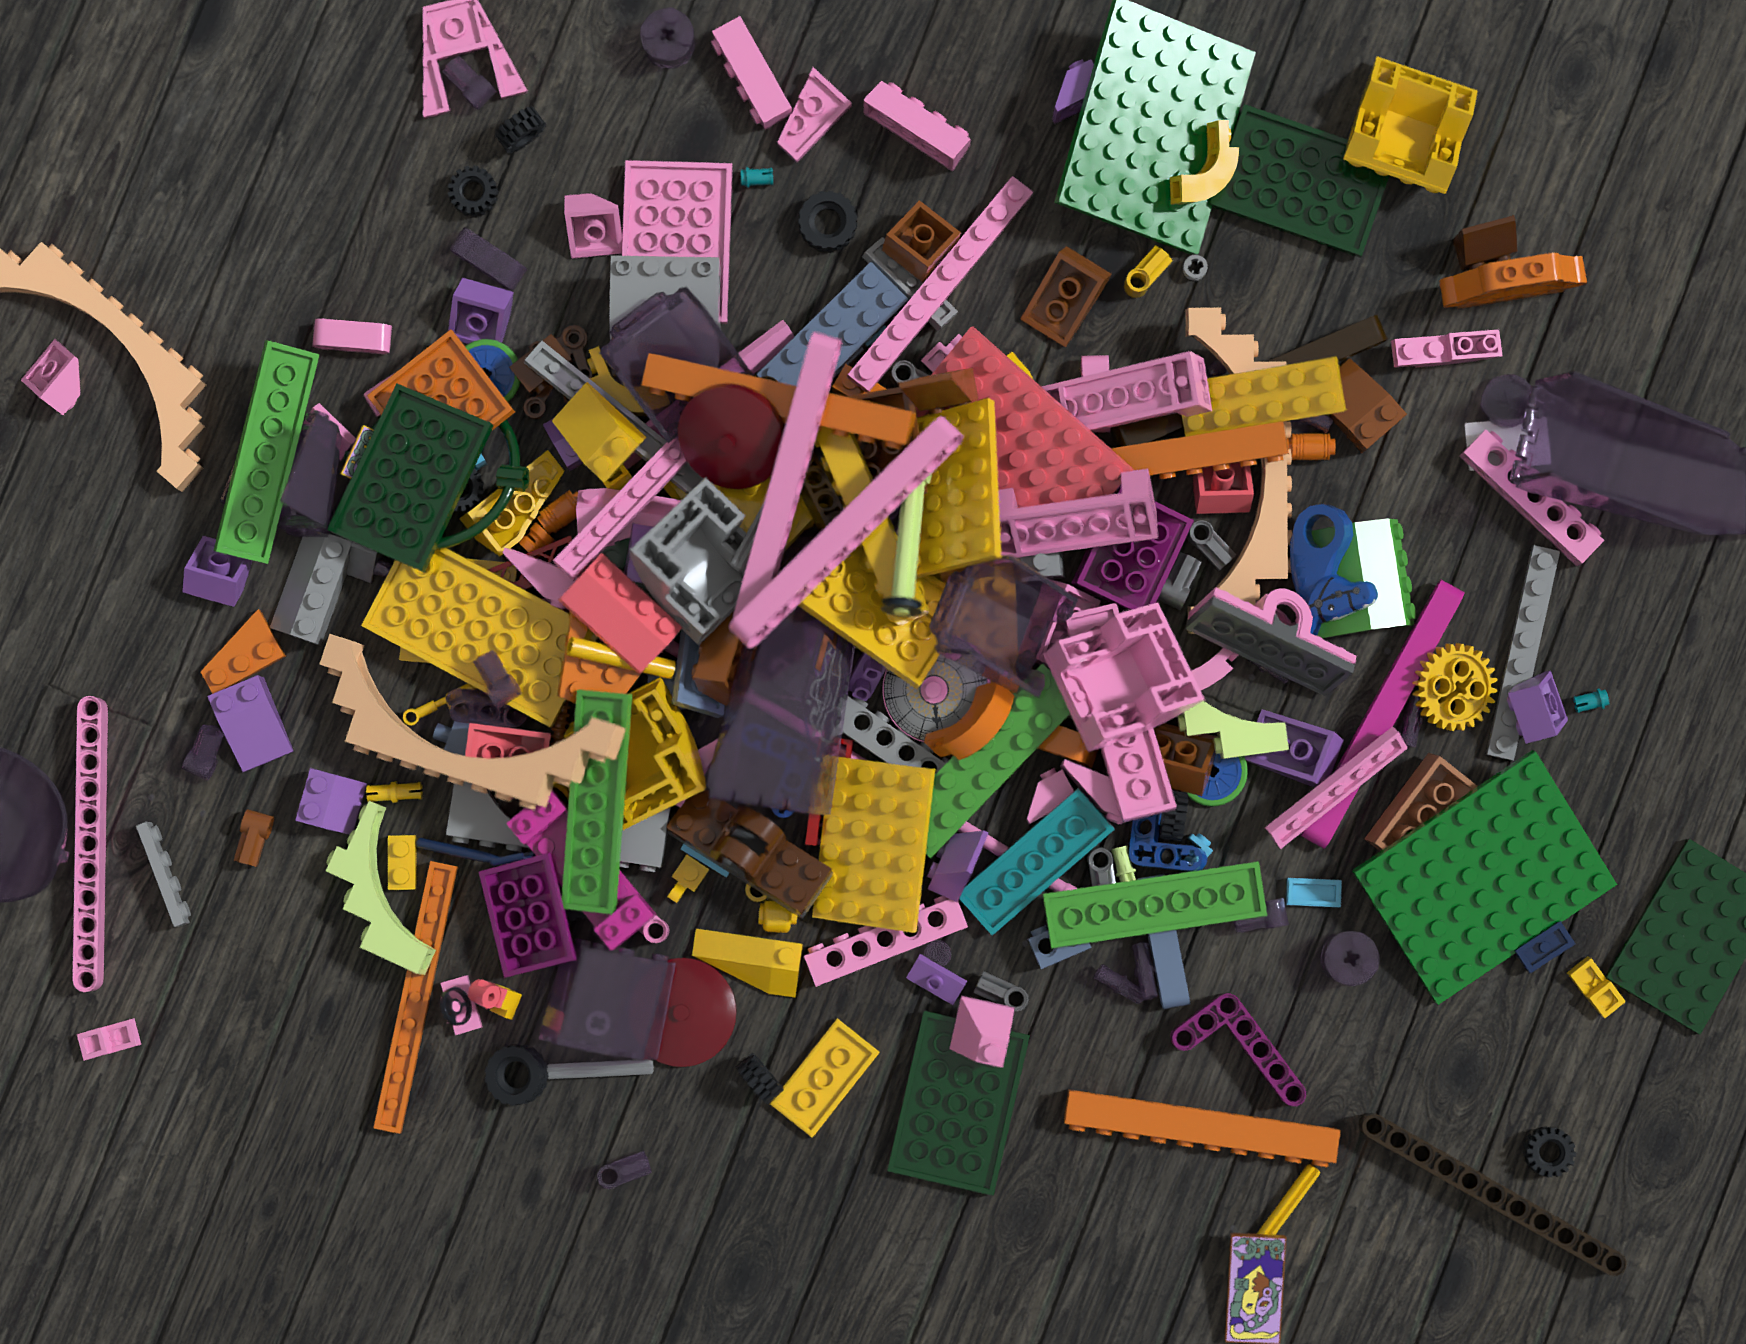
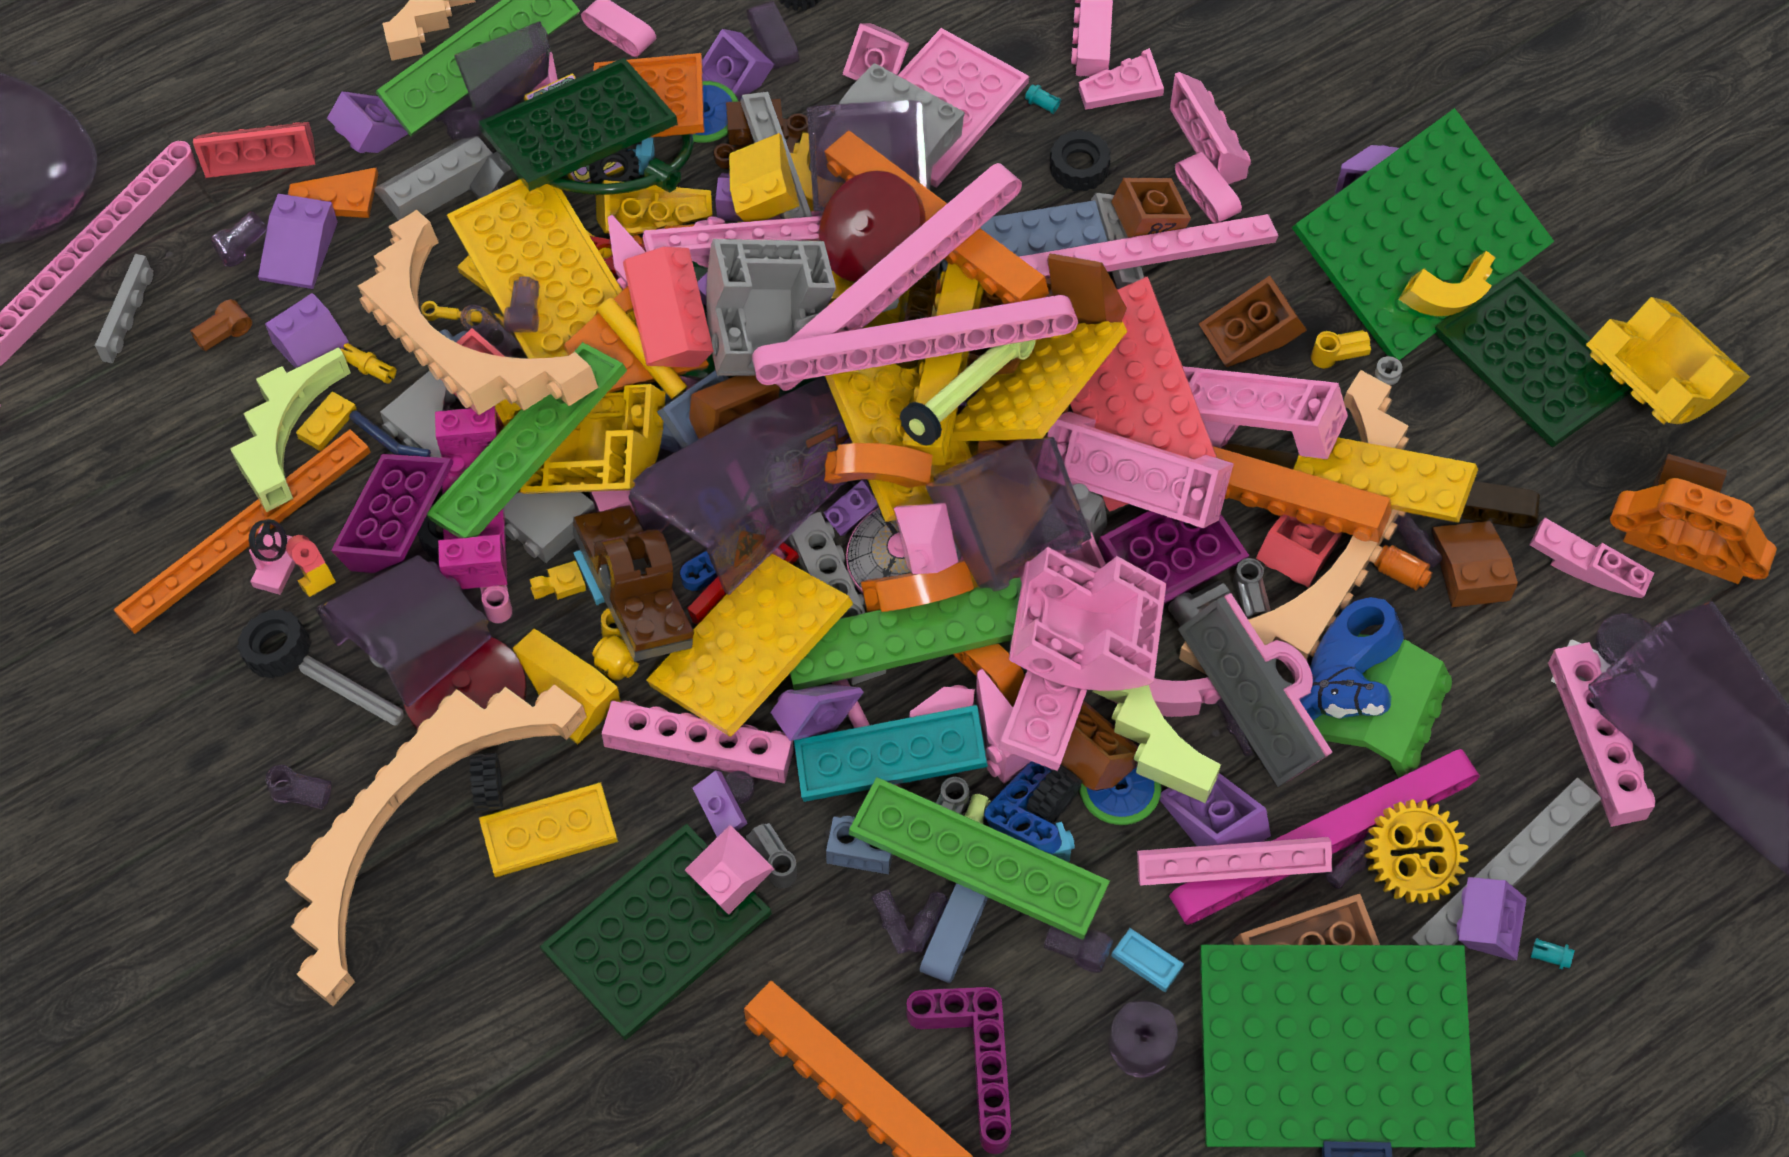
camera: 30 degrees right, 25 degrees down
none -> coral slope [193,122,316,178]
none -> light nougat arch [285,685,587,1006]
none -> orange arch [824,443,933,488]
none -> bright pink slope [894,503,958,574]
none -> bright pink beam [1175,152,1242,223]

